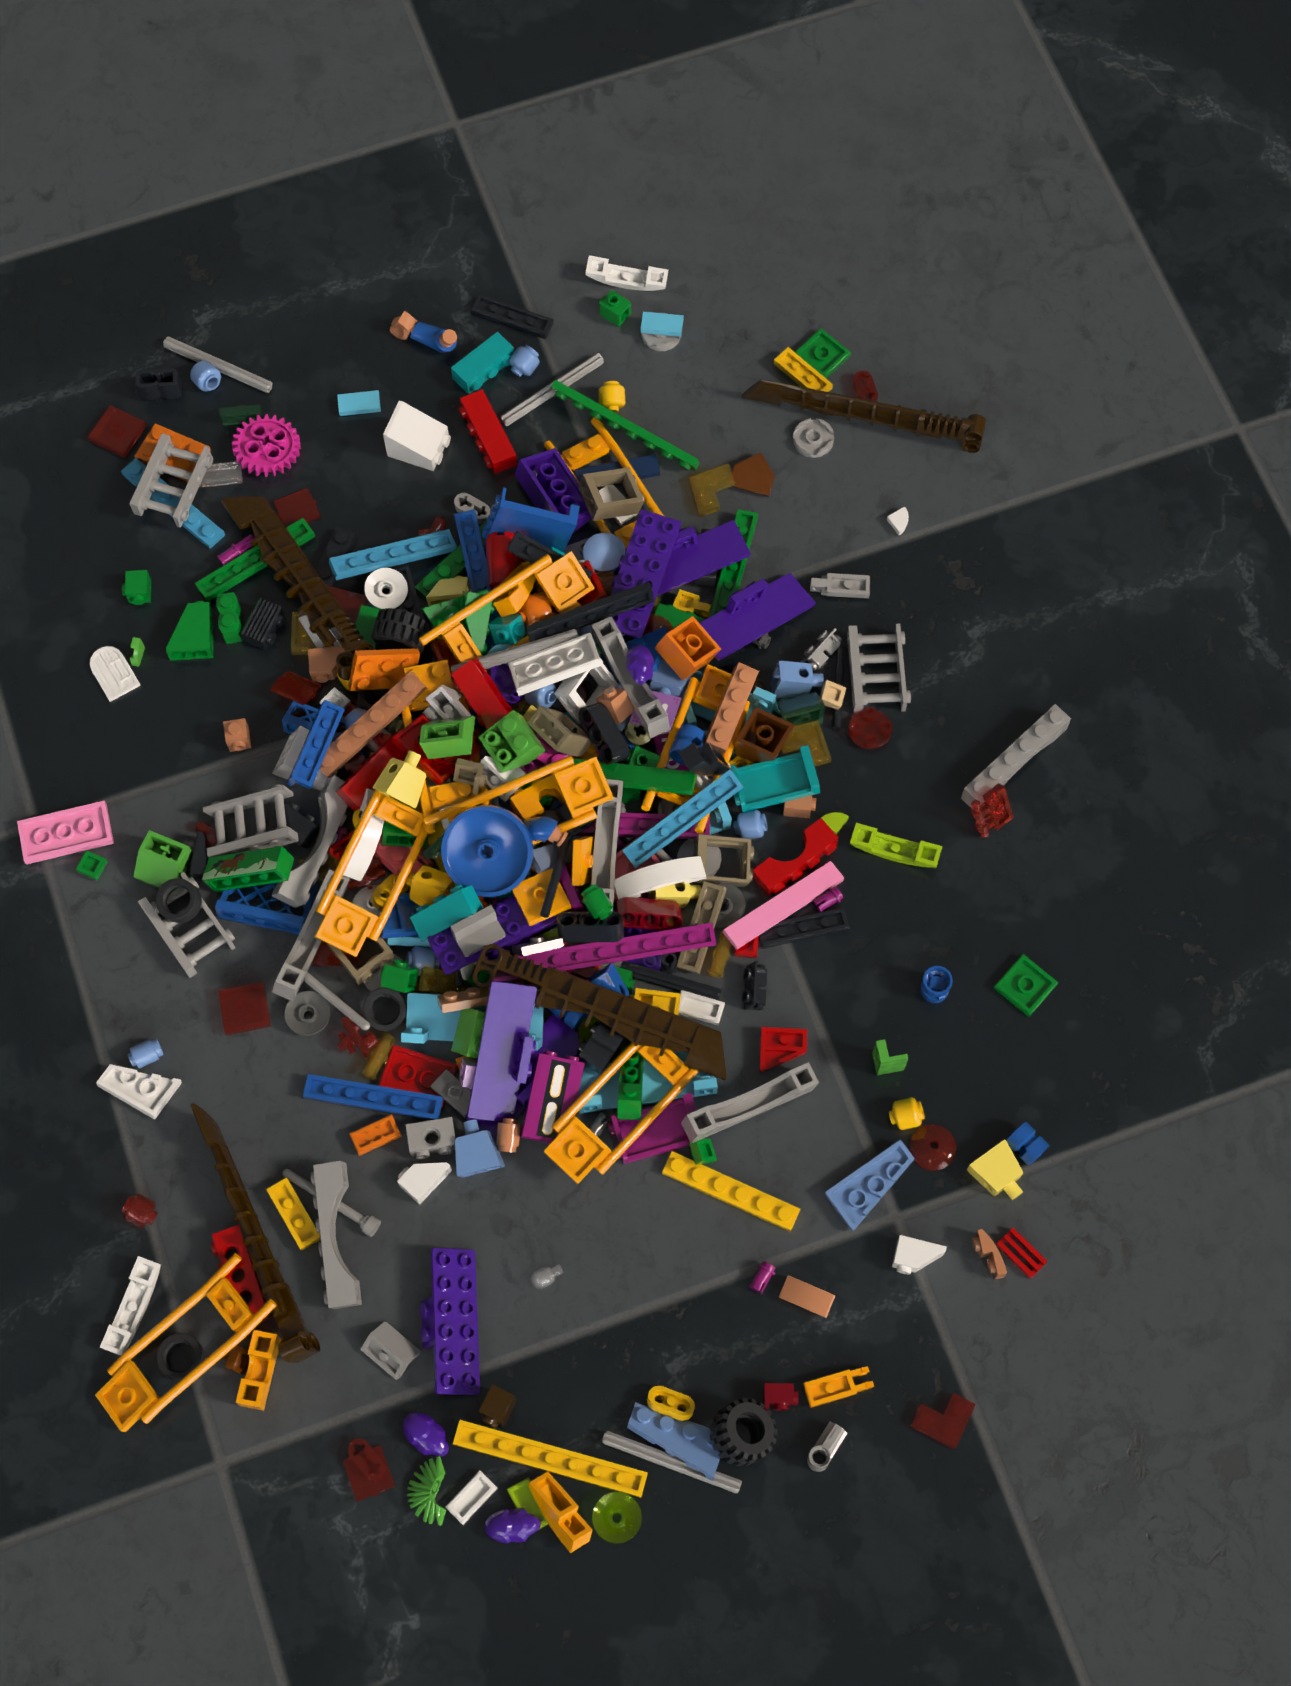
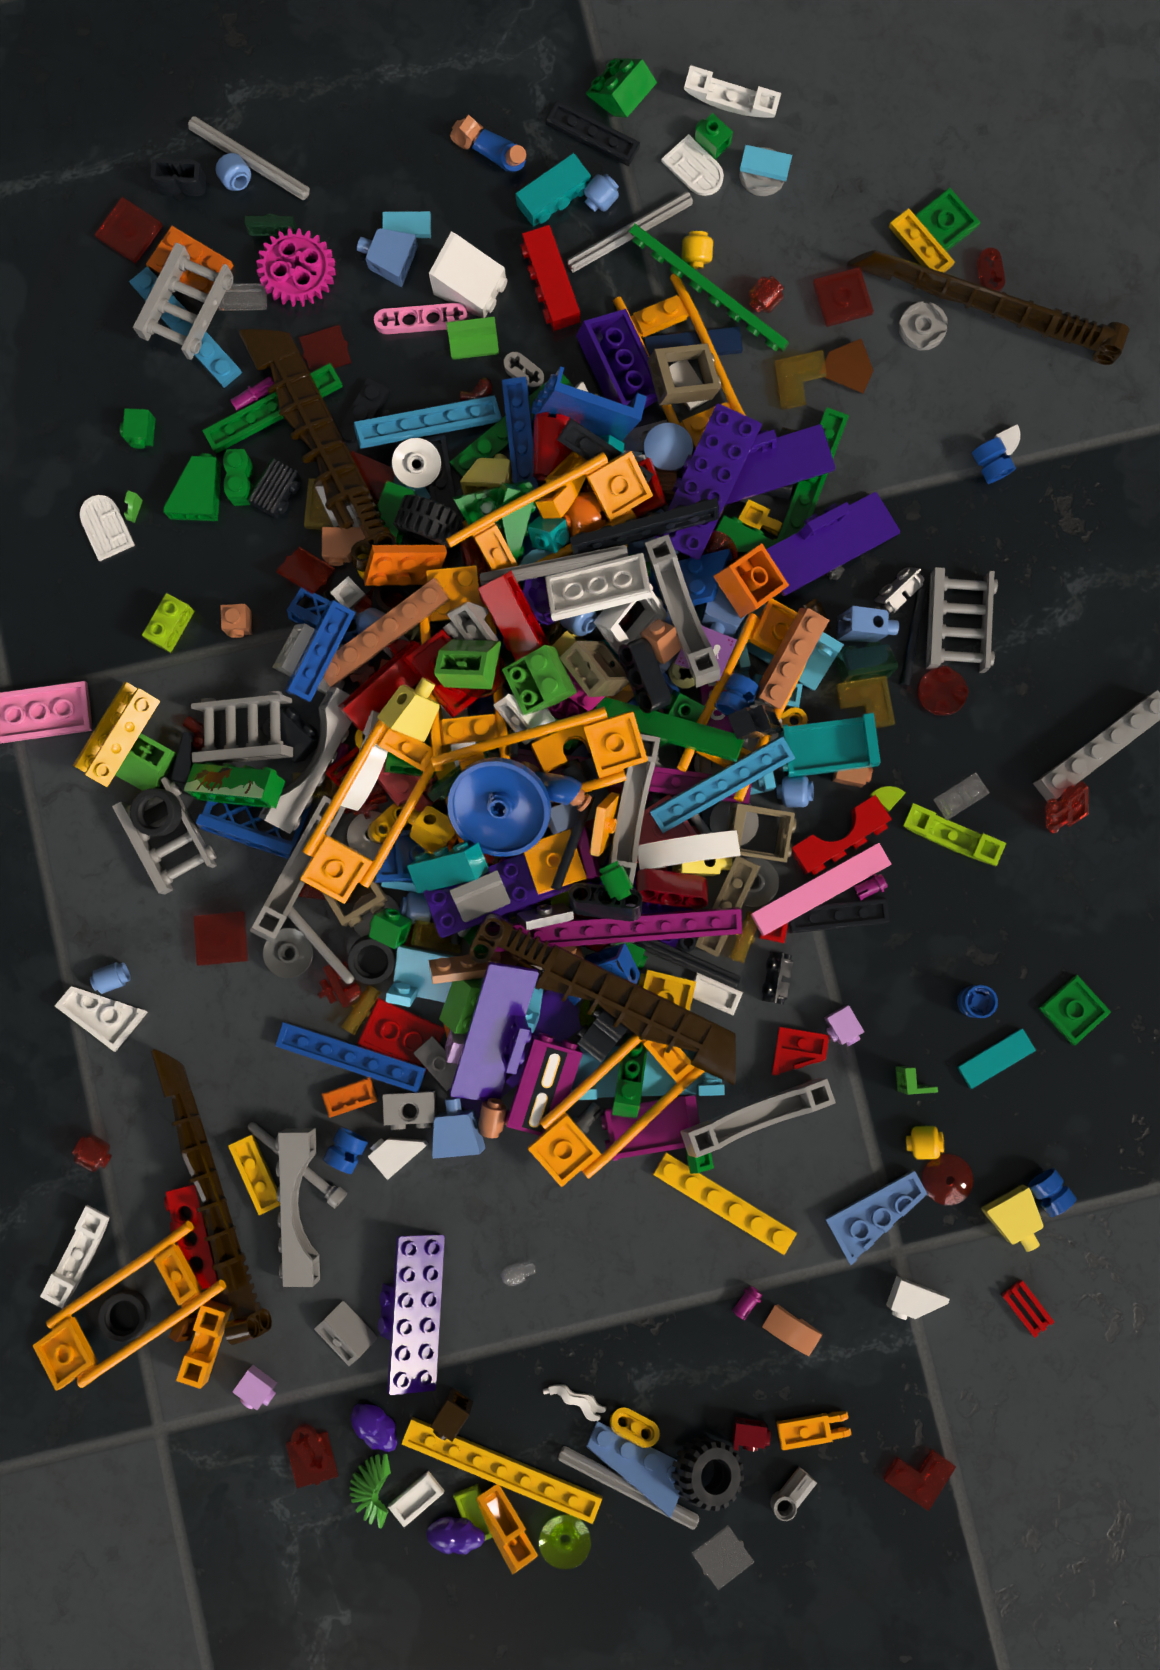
camera: 10 degrees right, 15 degrees up
green plate [76,850,108,881] -> none
dark tan bracket [453,758,487,794] -> none
dark purple arm [626,644,654,685] -> none
reddish brown slope [734,707,795,763] -> none
light grey hinge [810,573,870,599] -> none
tan tile [818,680,846,710] -> none
nougat slope [972,1229,1007,1279] -> none
none -> yellow fence [73,681,160,787]
none -> lime brick [142,593,195,653]
none -> lavender brick [233,1365,277,1410]
none -> blue wheel [323,1127,369,1174]
none -> medium blue torso [357,229,418,287]
none -> bright pink beam [374,303,468,334]
none -> bright green panel [446,317,499,359]
none -> white hair [543,1384,607,1421]
none -> green slope [586,58,657,118]
none -> white window [661,134,724,196]
none -> clear piece [692,1526,754,1590]
none -> clear red head [748,276,784,313]
none -> clear red plate [813,267,874,327]
none -> lavender brick [824,1005,864,1046]
none -> clear slope [933,773,990,820]
none -> teal tile [957,1028,1036,1089]
none -> blue wheel [972,437,1016,484]

